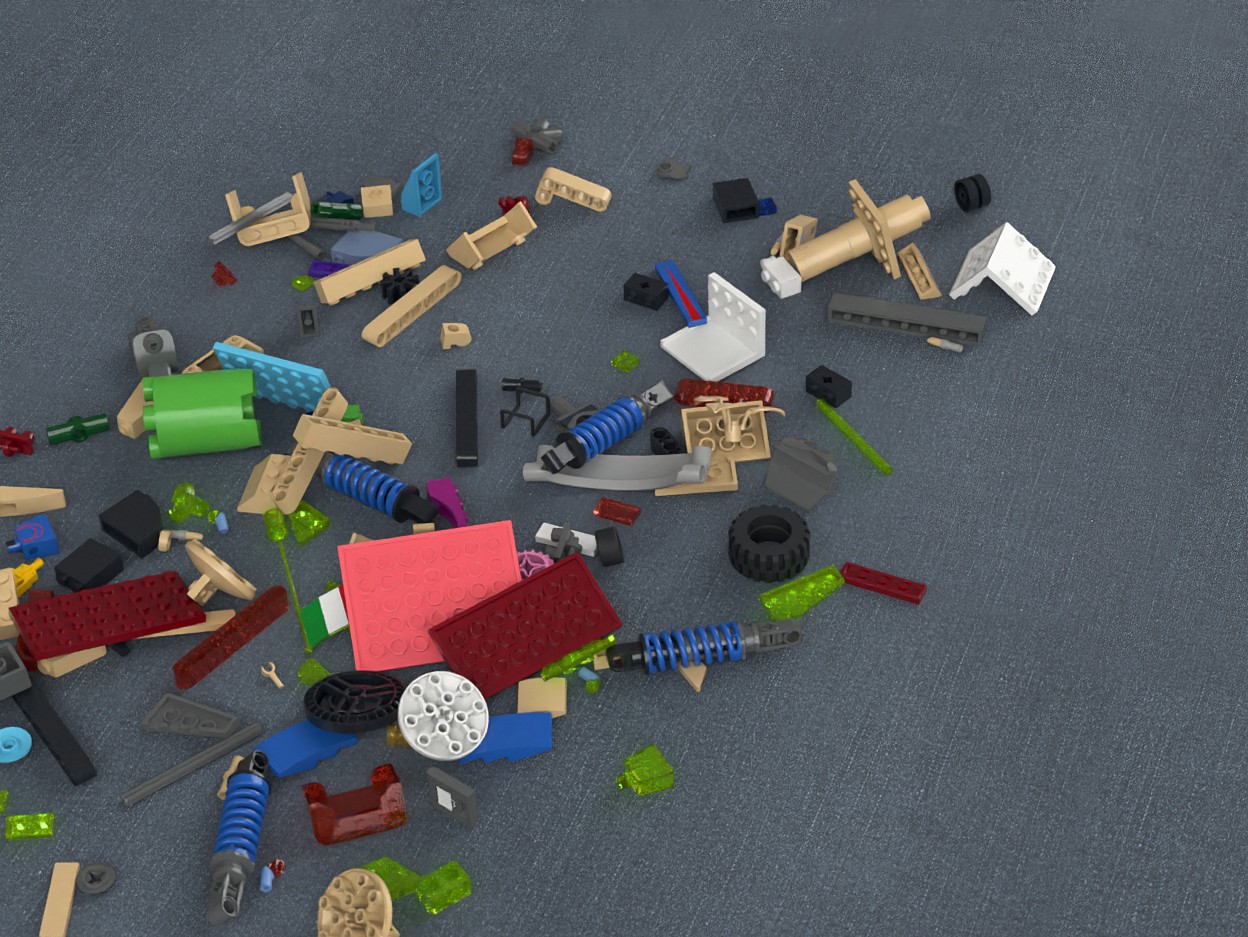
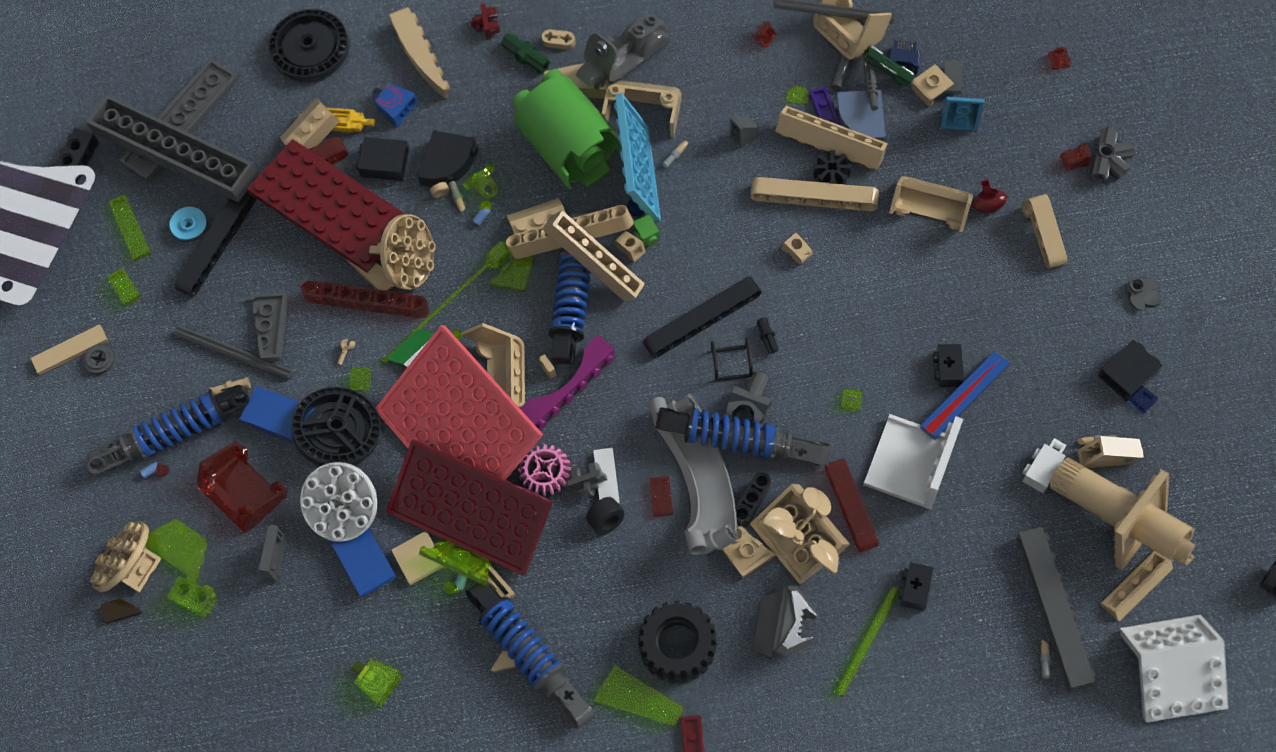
camera: 65 degrees right, 25 degrees up
none -> tan beam [542,30,575,50]
none -> clear red tile [1048,46,1071,70]

